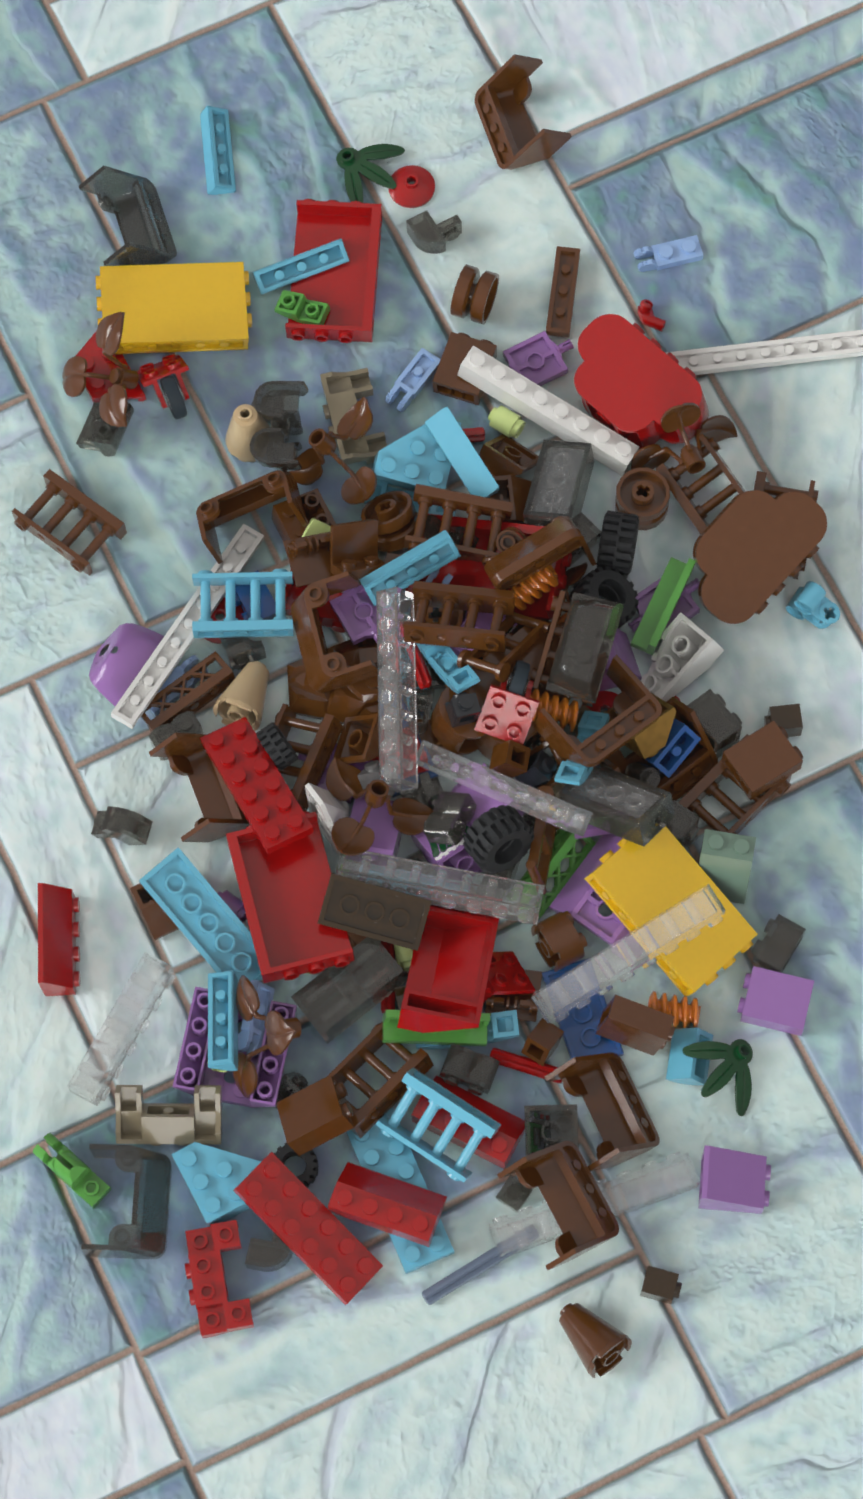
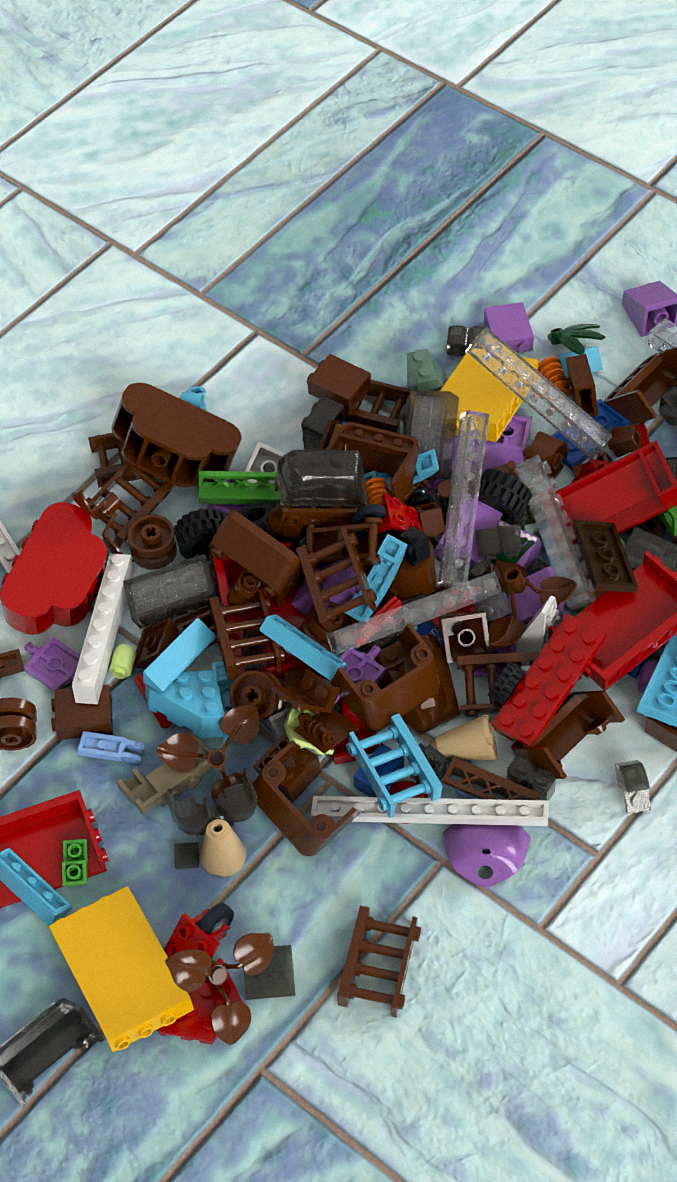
camera: 115 degrees left, 15 degrees down
dark brown brick [764,704,803,737] -> none

